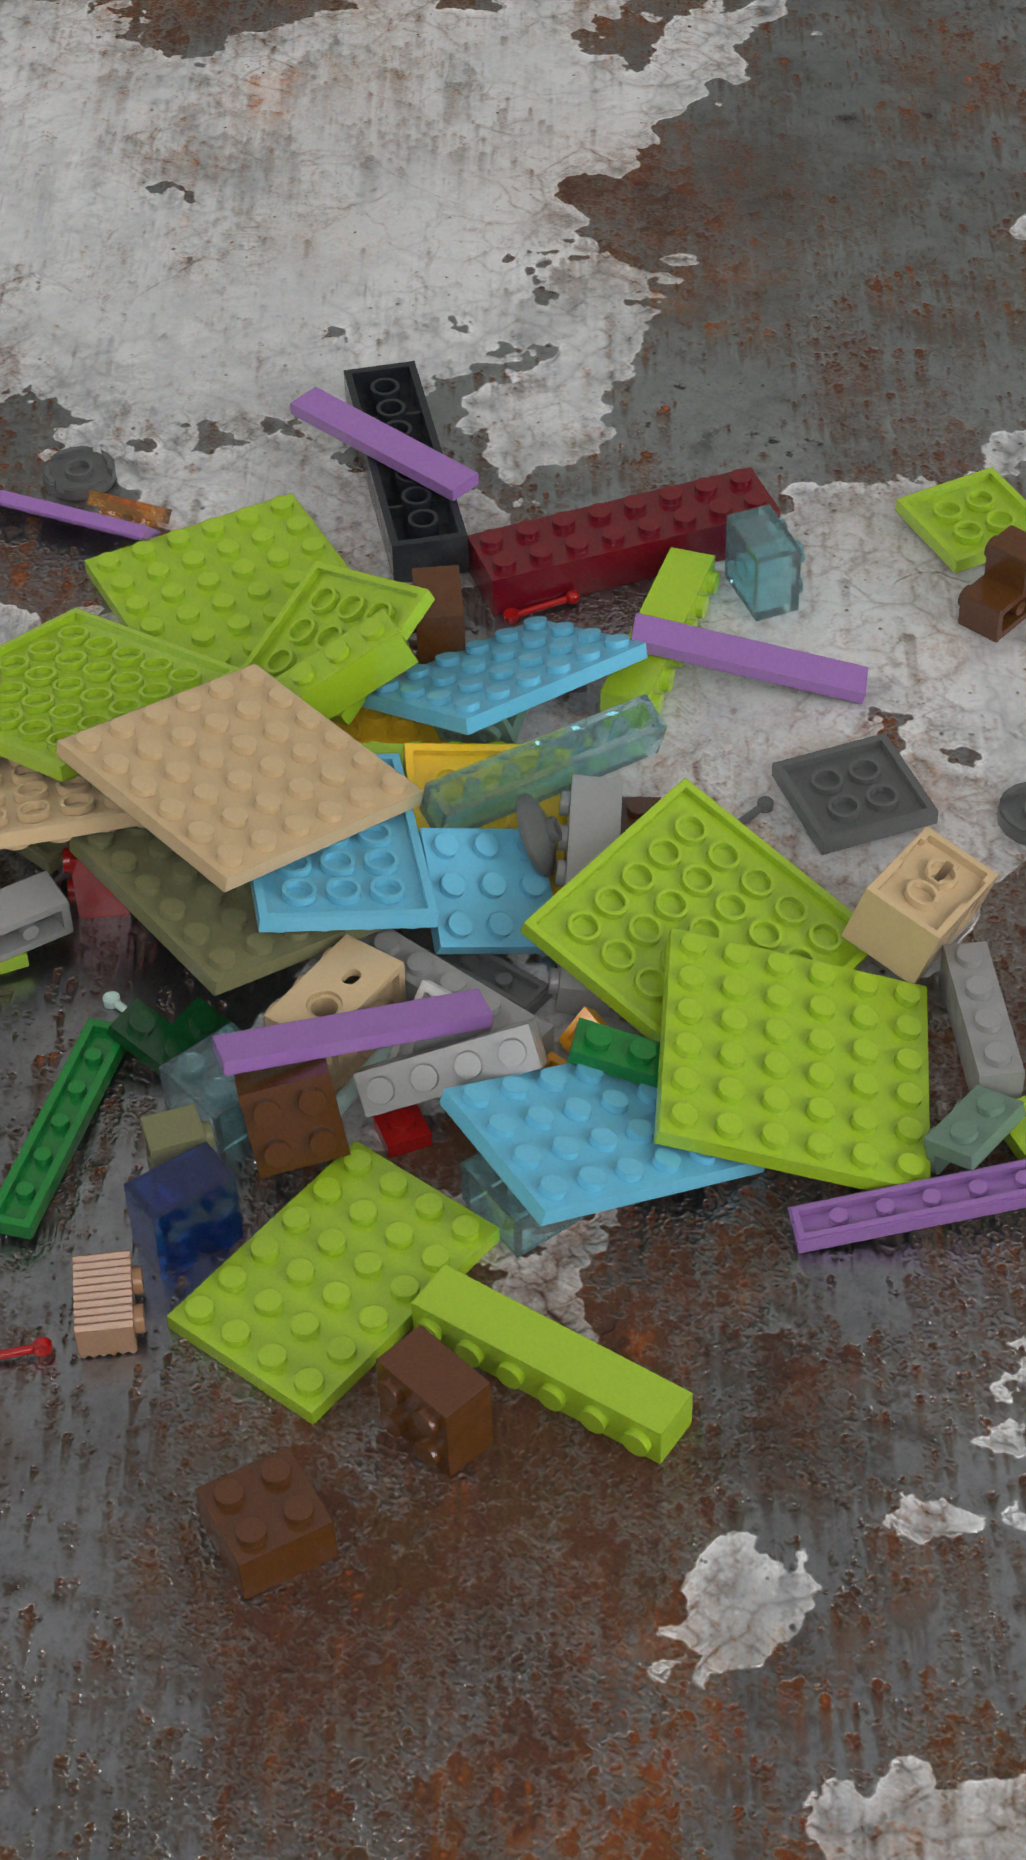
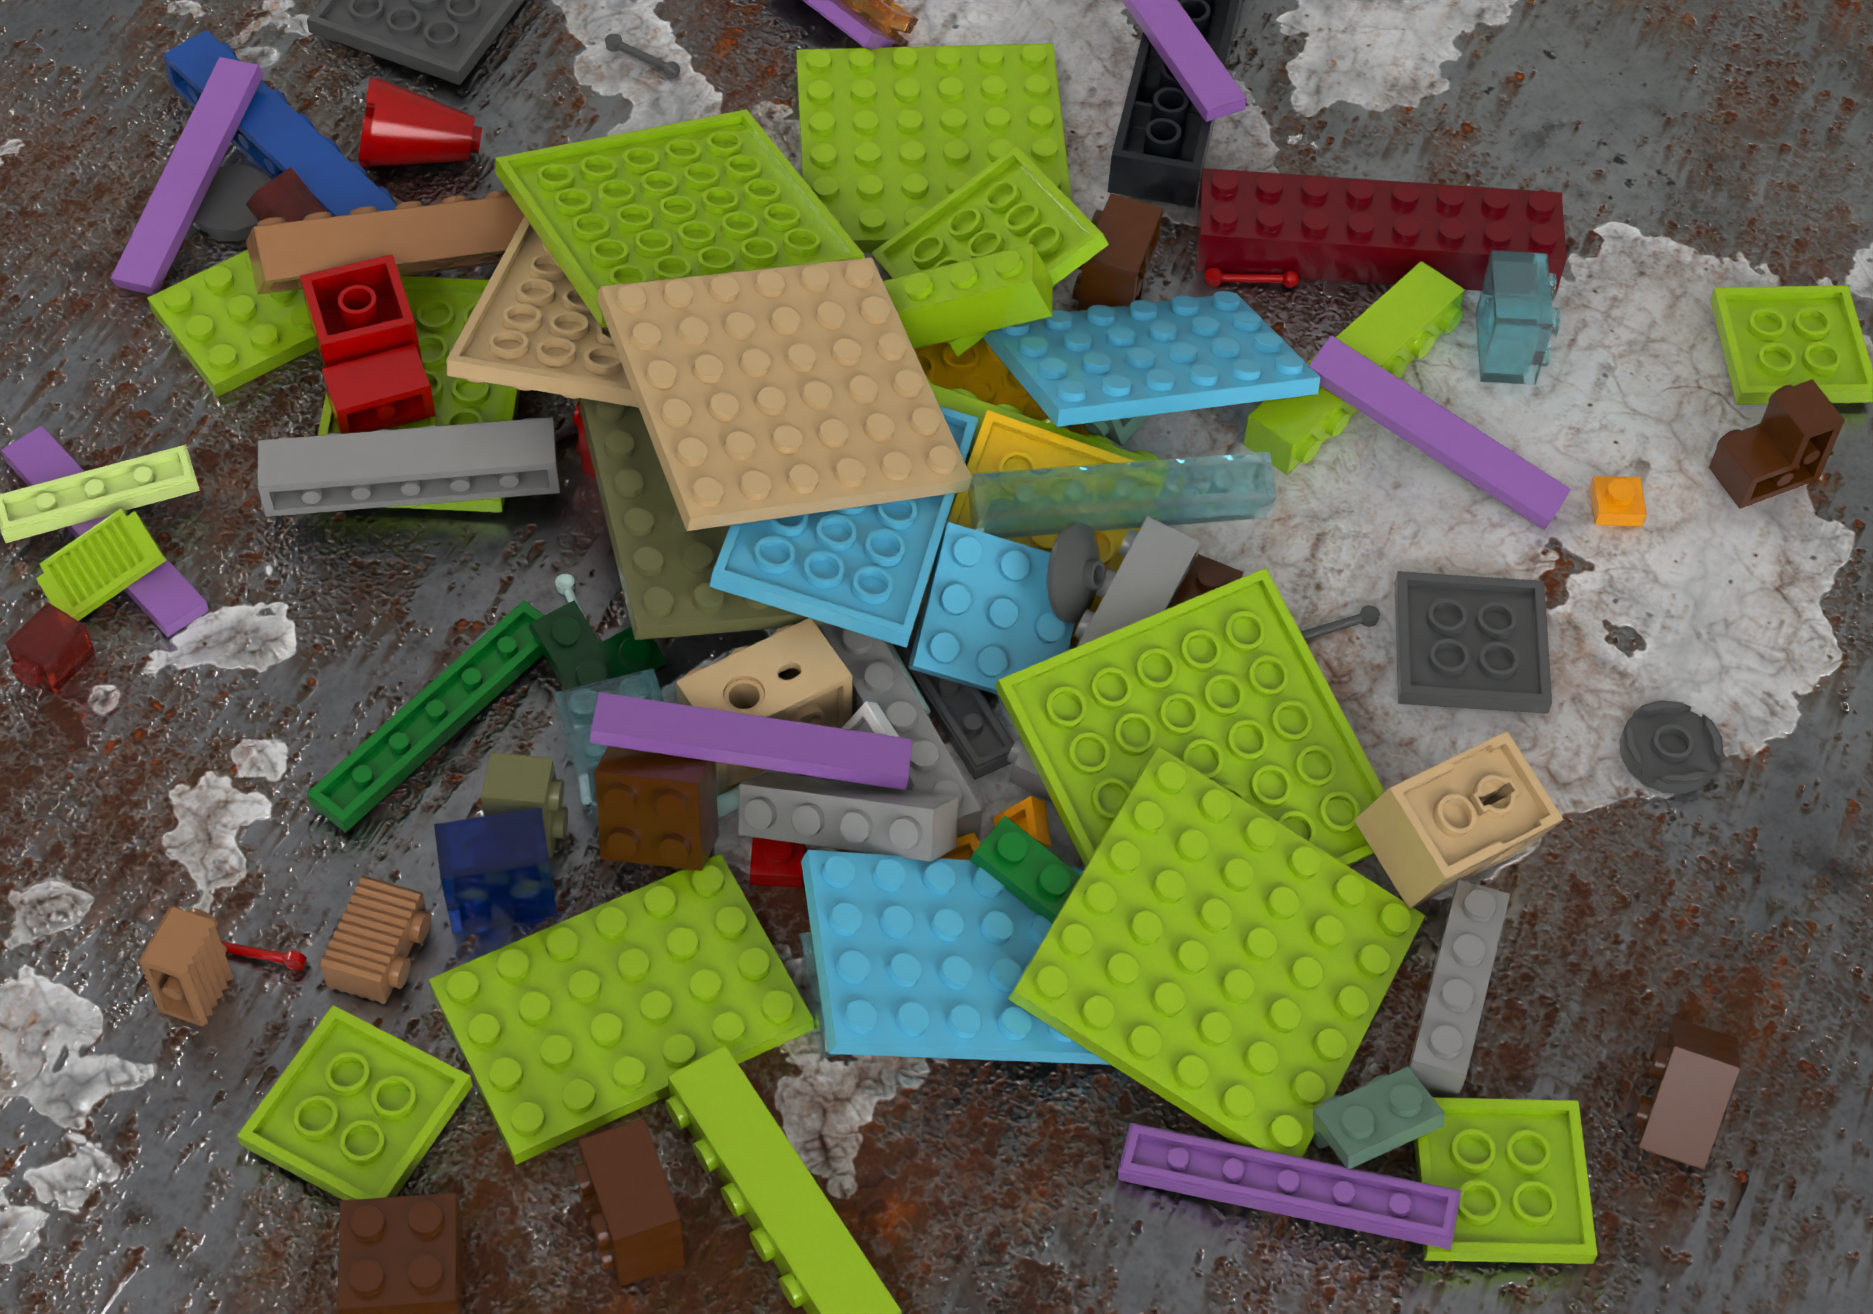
camera: 20 degrees right, 10 degrees up
none -> lime plate [237,1005,473,1200]
none -> light orange plate [1589,476,1647,526]

